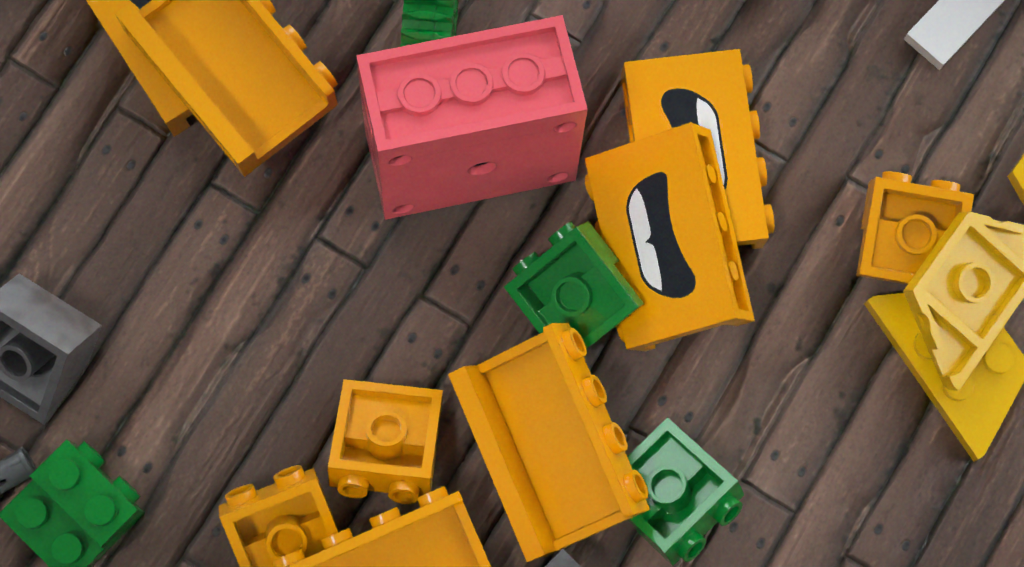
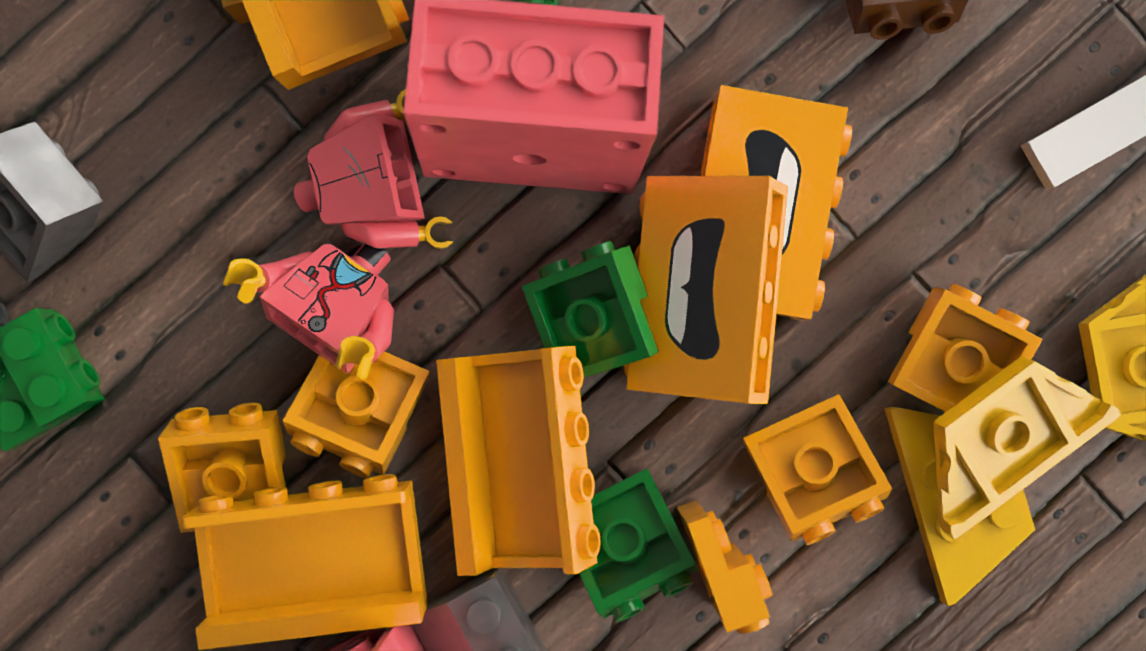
camera: 25 degrees right, 10 degrees up
none -> coral torso [222,244,394,379]
none -> coral torso [294,89,453,249]
none -> light orange plate [677,500,773,634]
none -> light orange plate [743,394,892,545]

